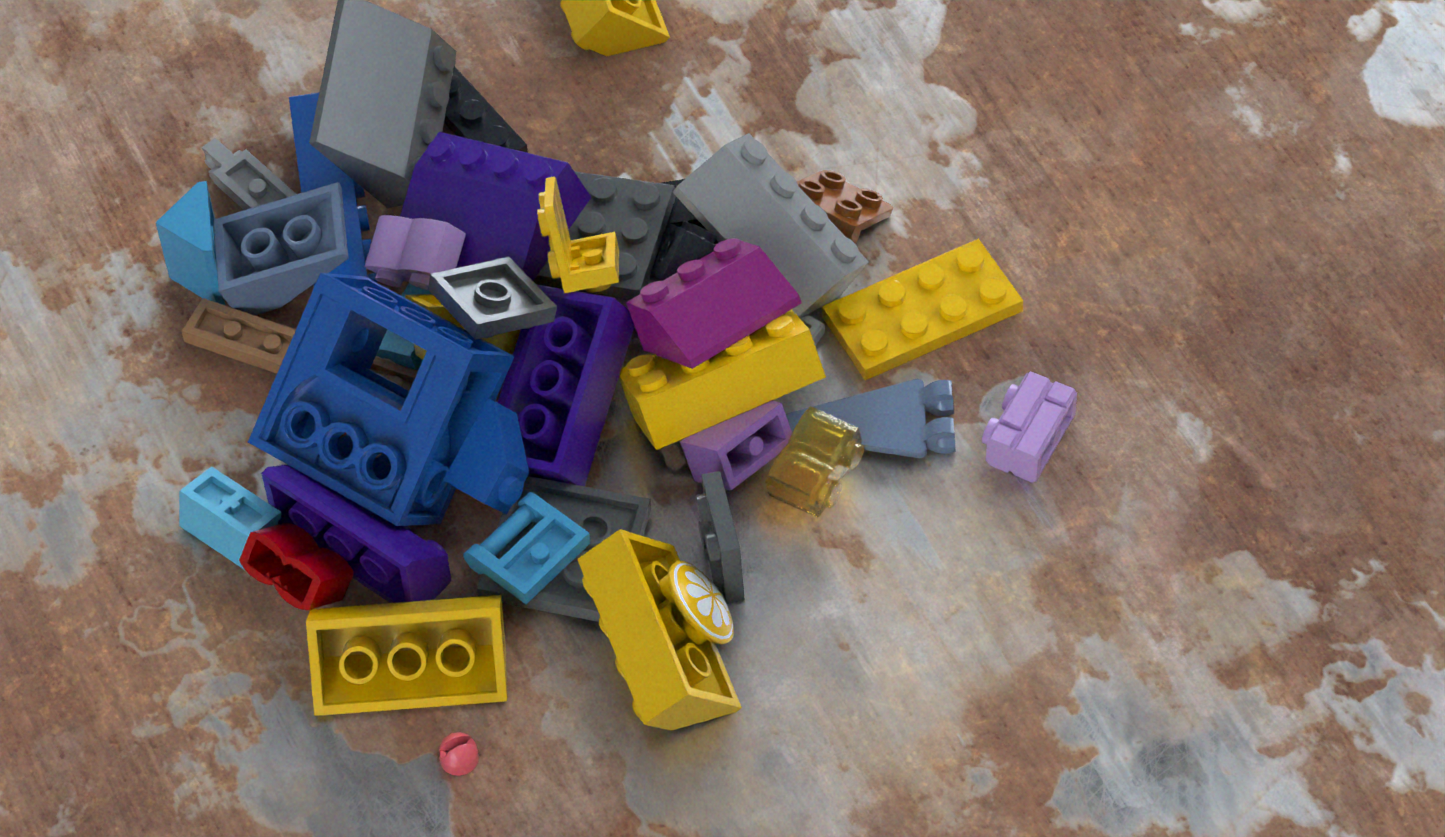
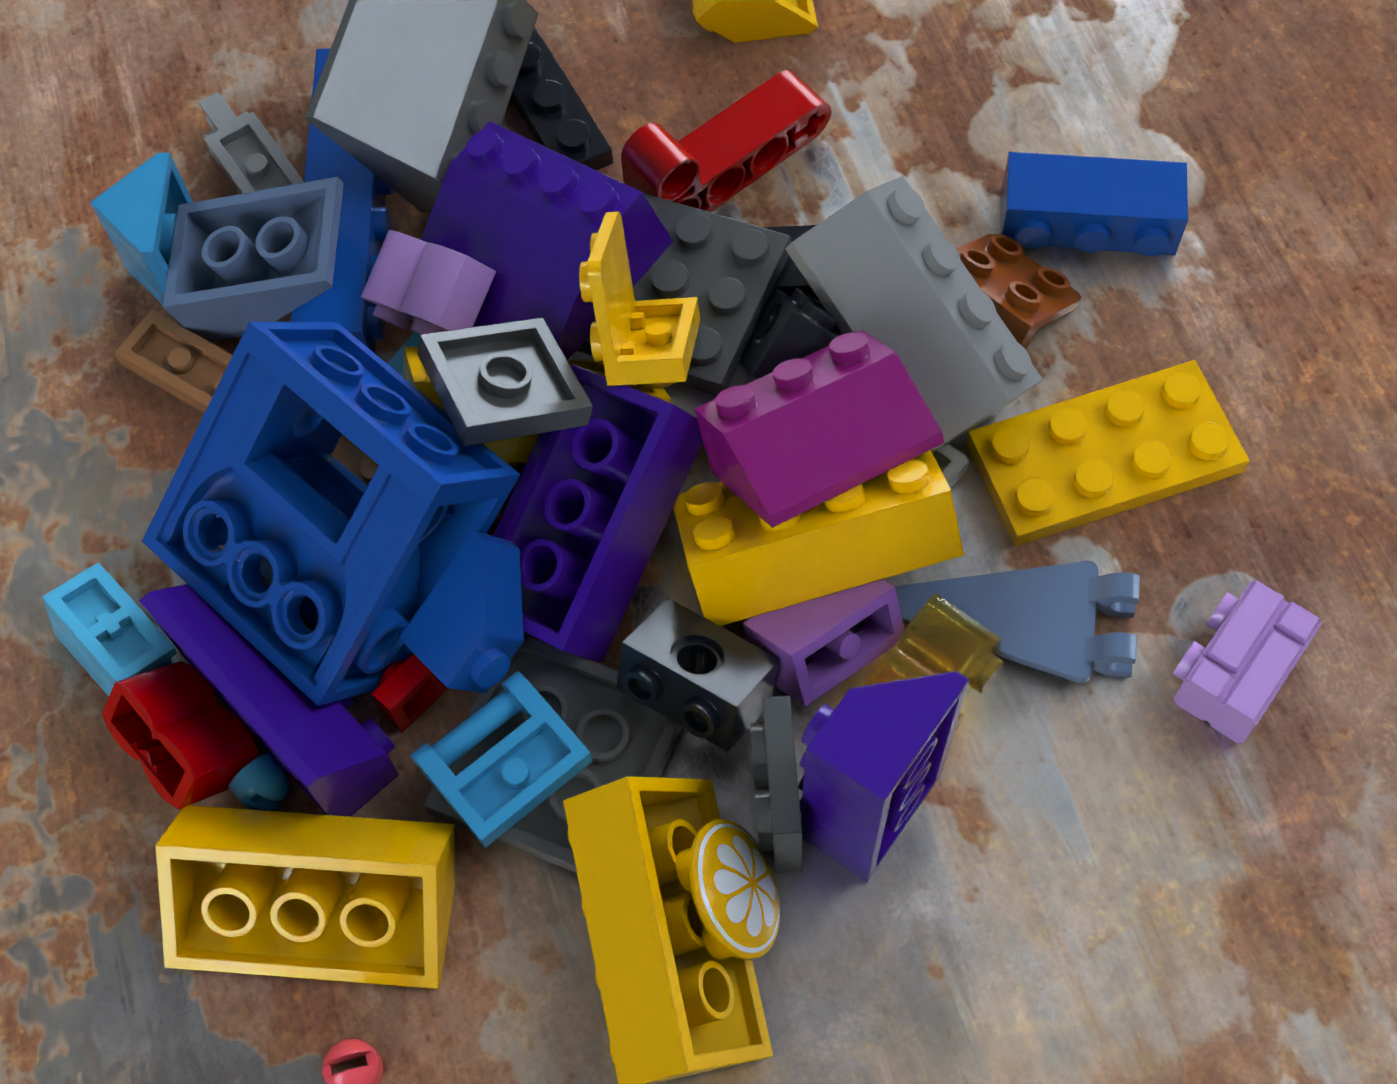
camera: 10 degrees right, 10 degrees up
none -> dark azure hinge [228,753,290,811]
none -> red plate [372,654,448,733]
none -> black brick [616,597,780,752]
none -> red beam [621,70,832,212]
none -> dark purple slope [798,671,969,882]
none -> blue brick [1000,152,1188,256]

